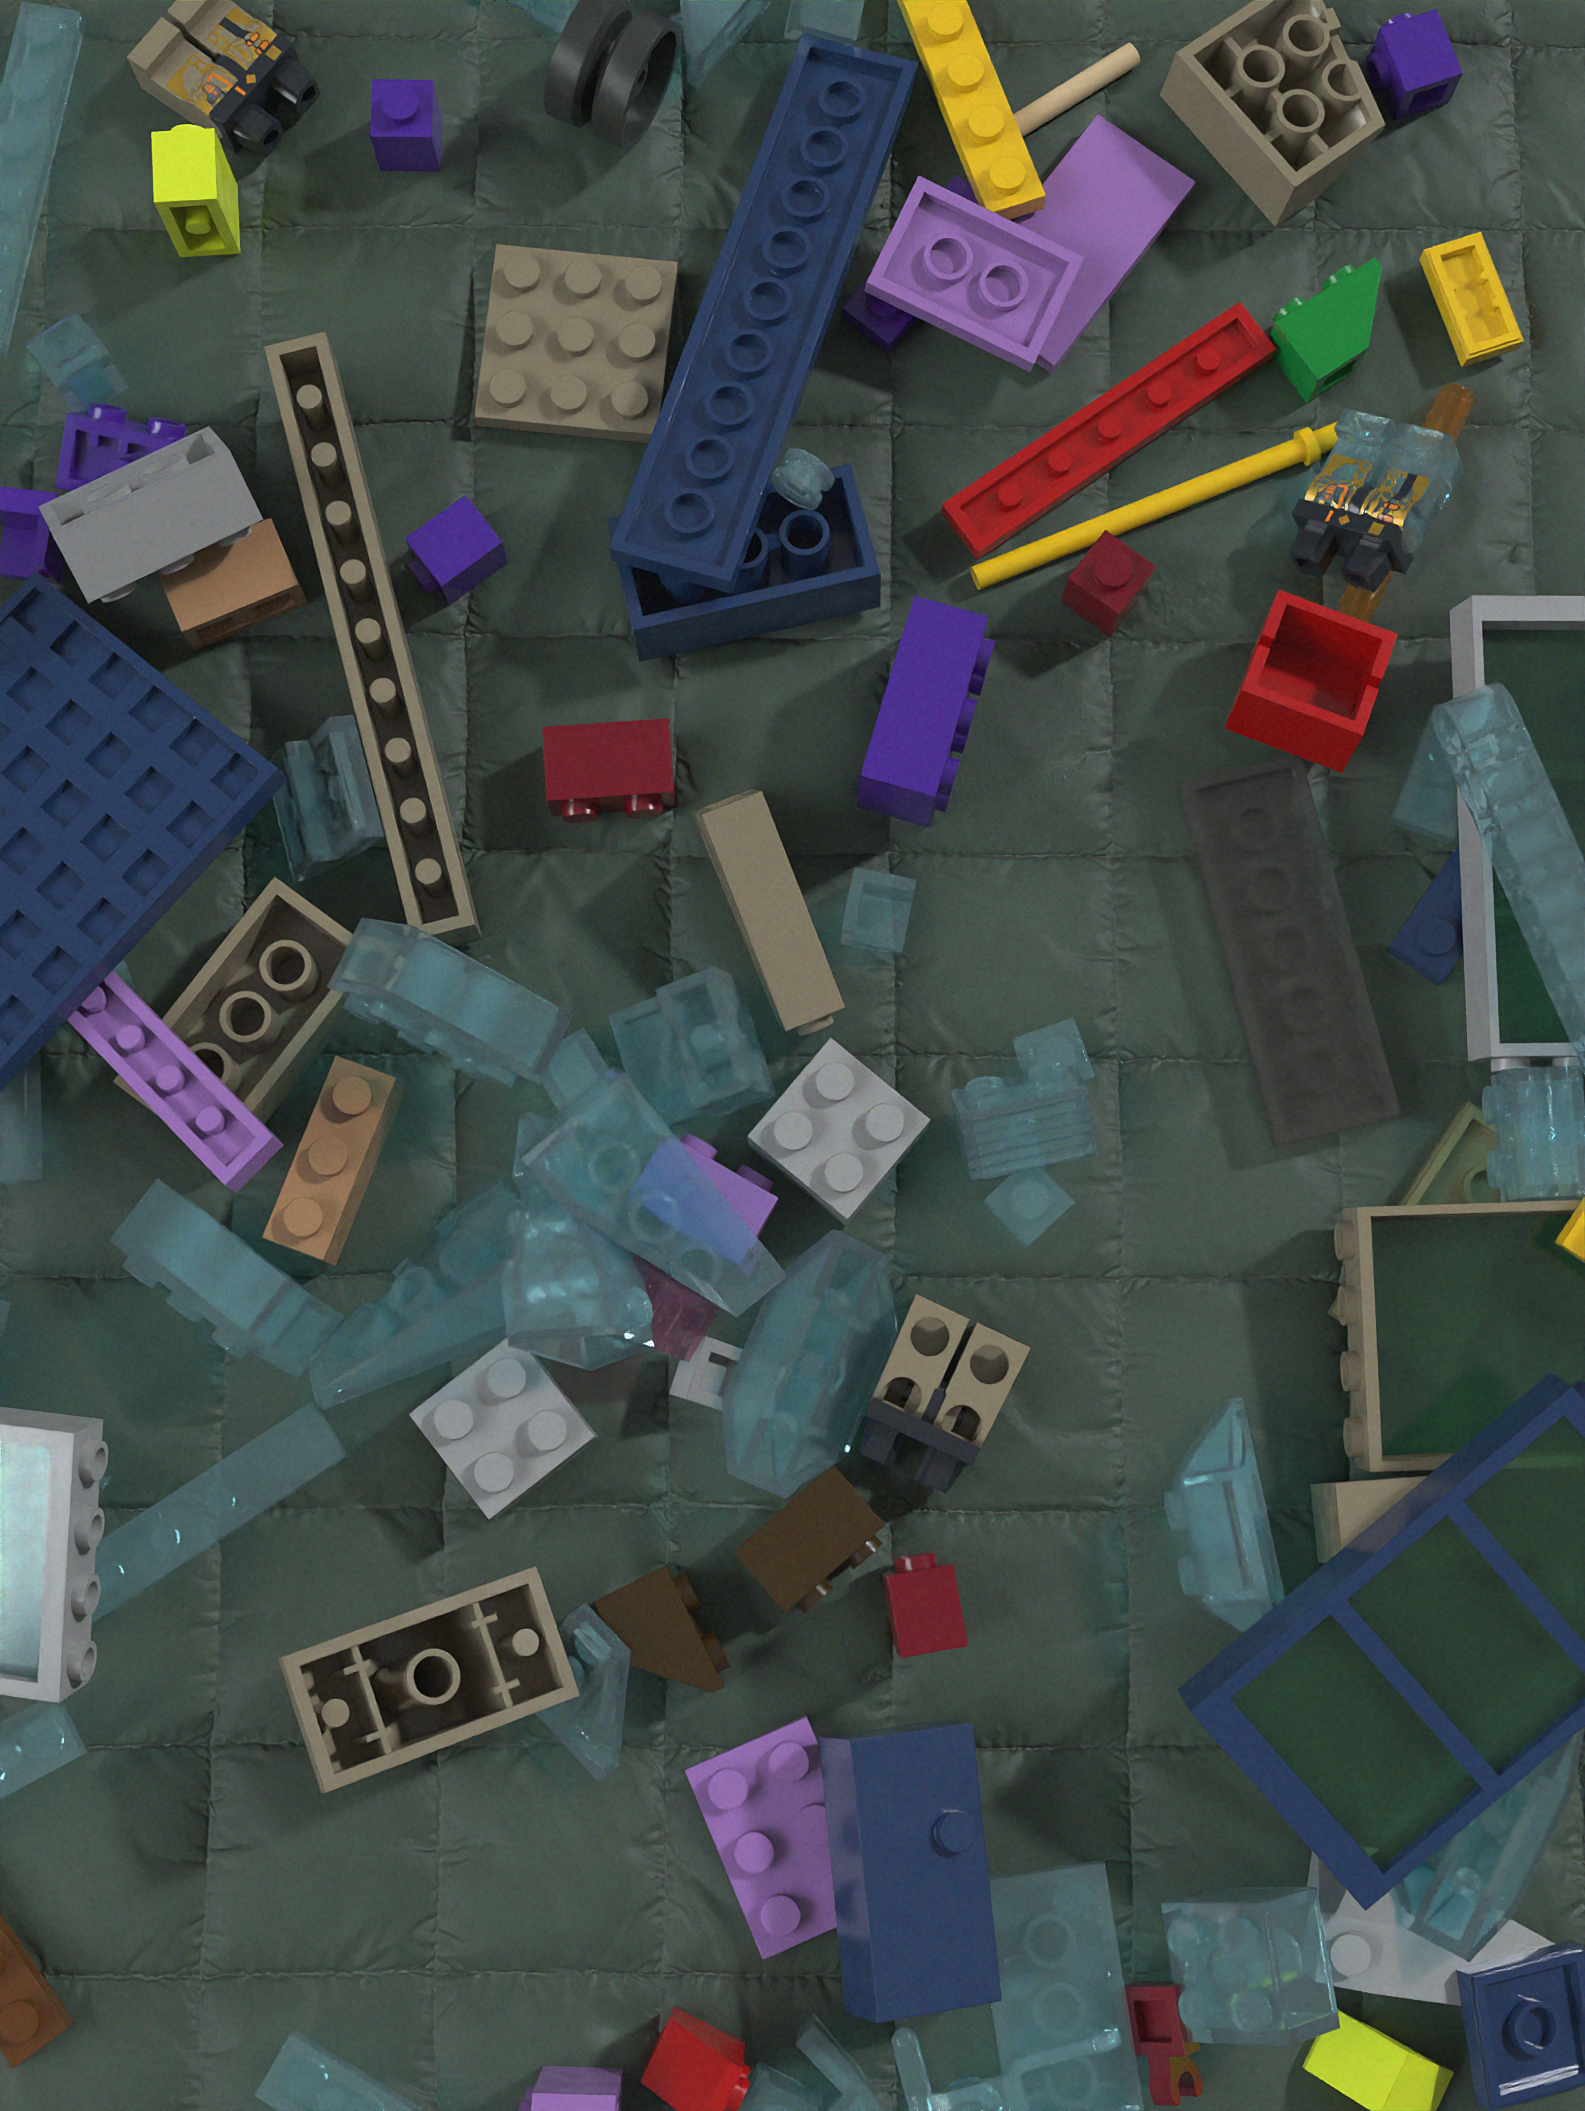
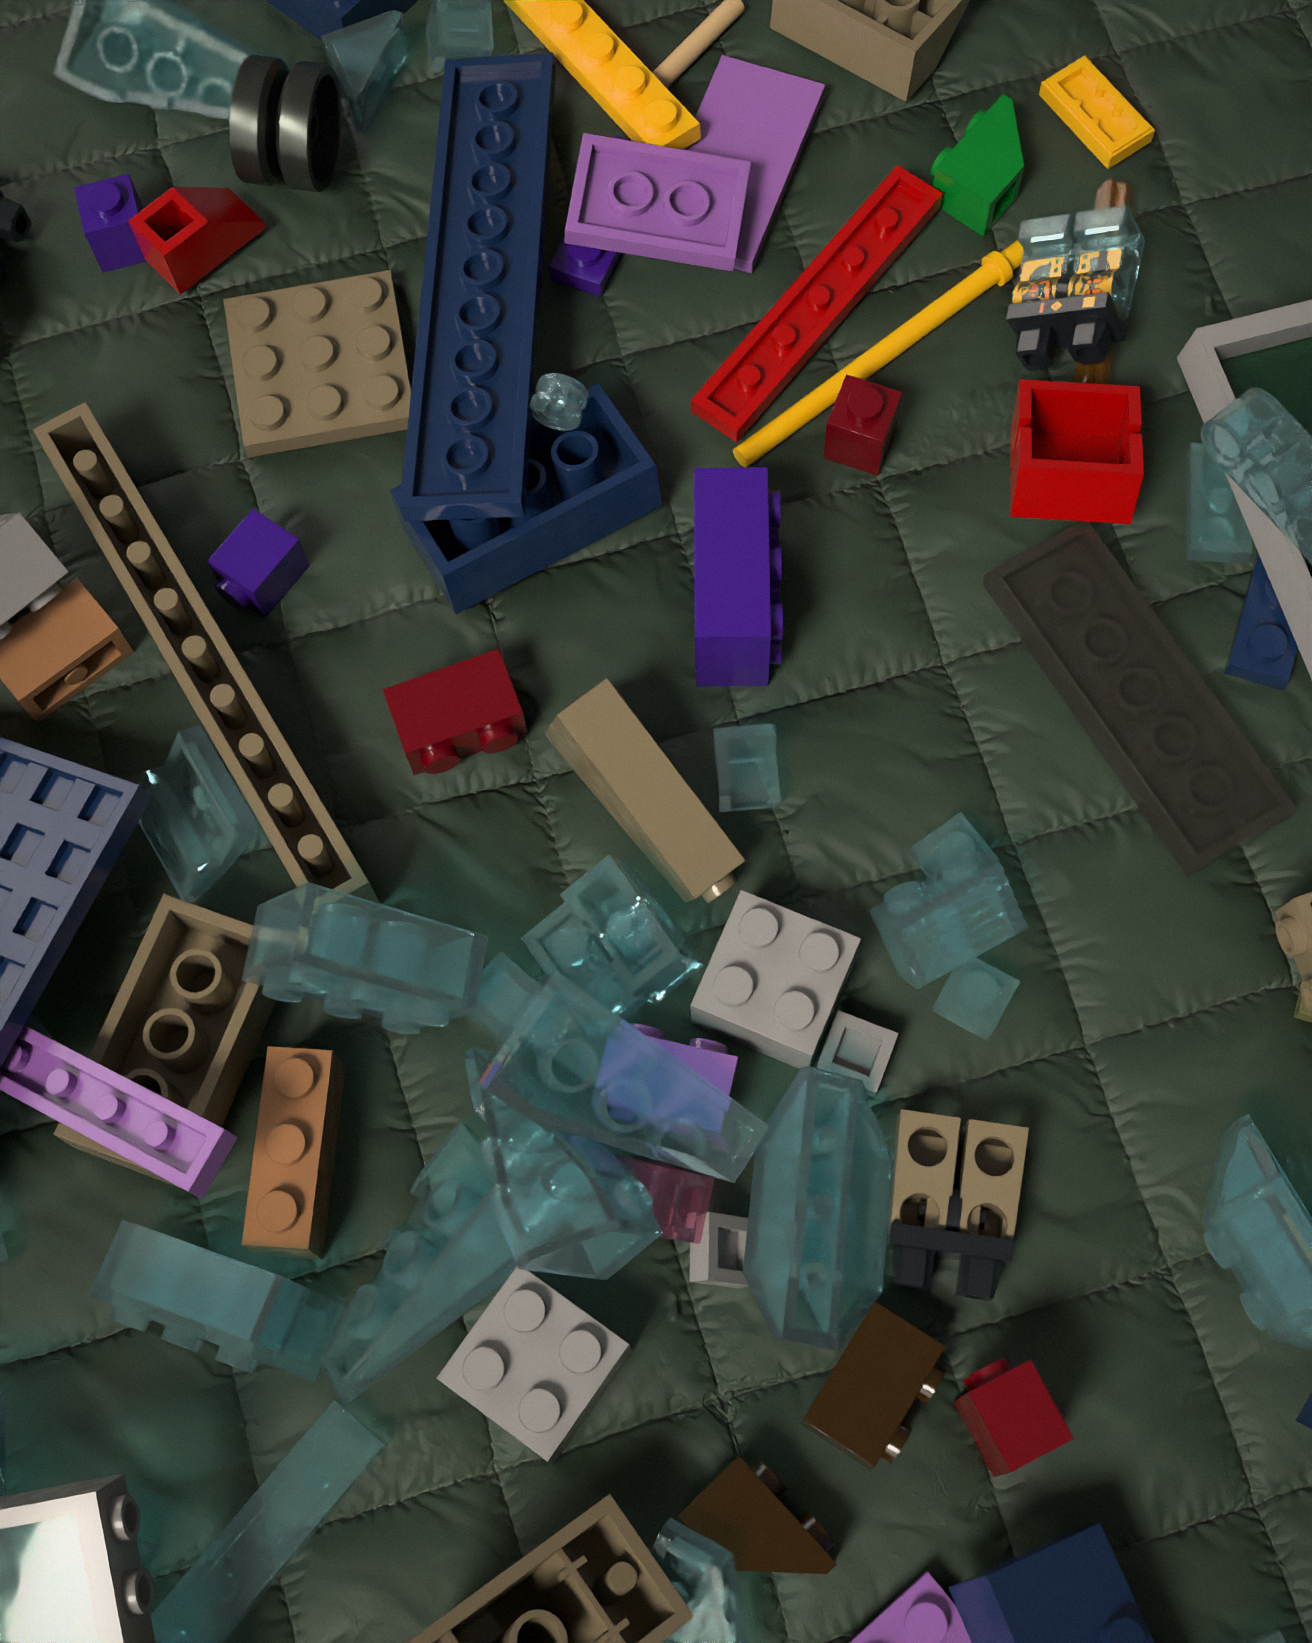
camera: 10 degrees left, 10 degrees down
none -> red slope [128,187,266,295]
none -> light grey plate [814,1010,899,1098]

